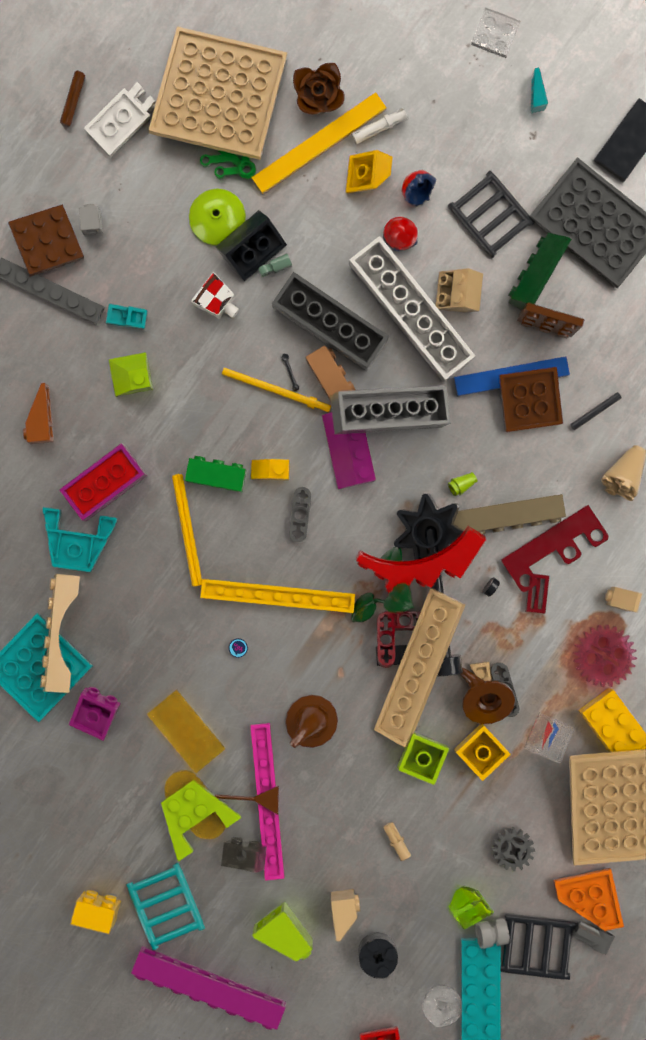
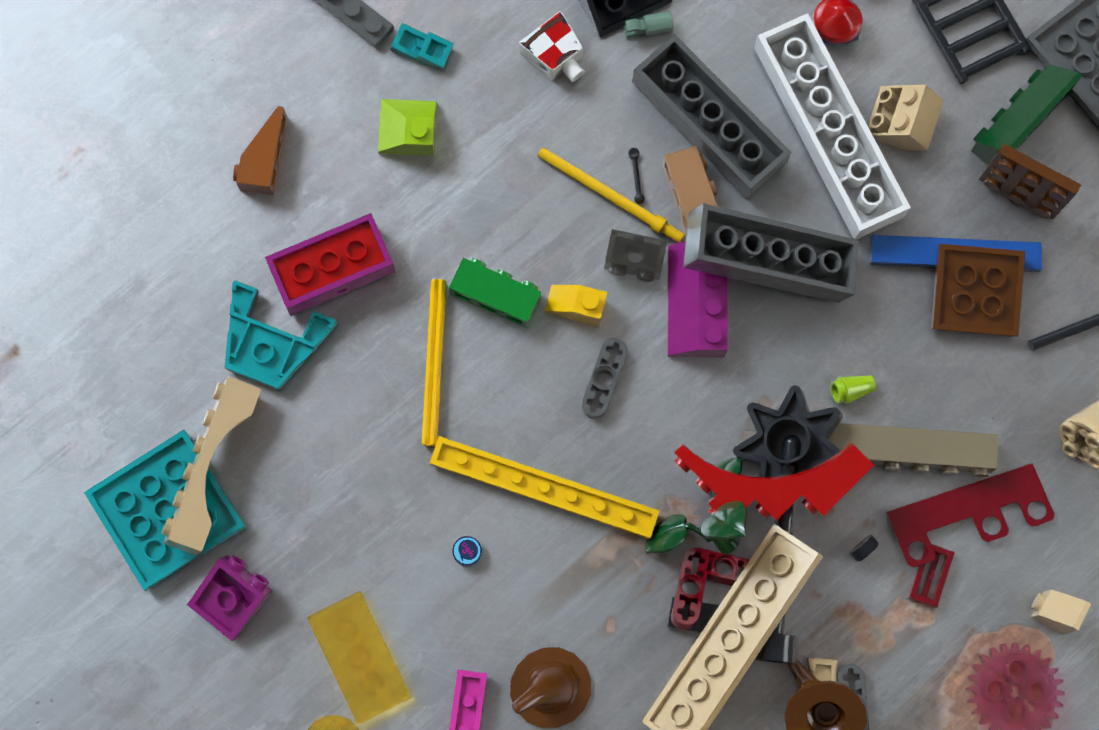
camera: 10 degrees right, 10 degrees down
none -> clear smoke brick [604,229,668,282]

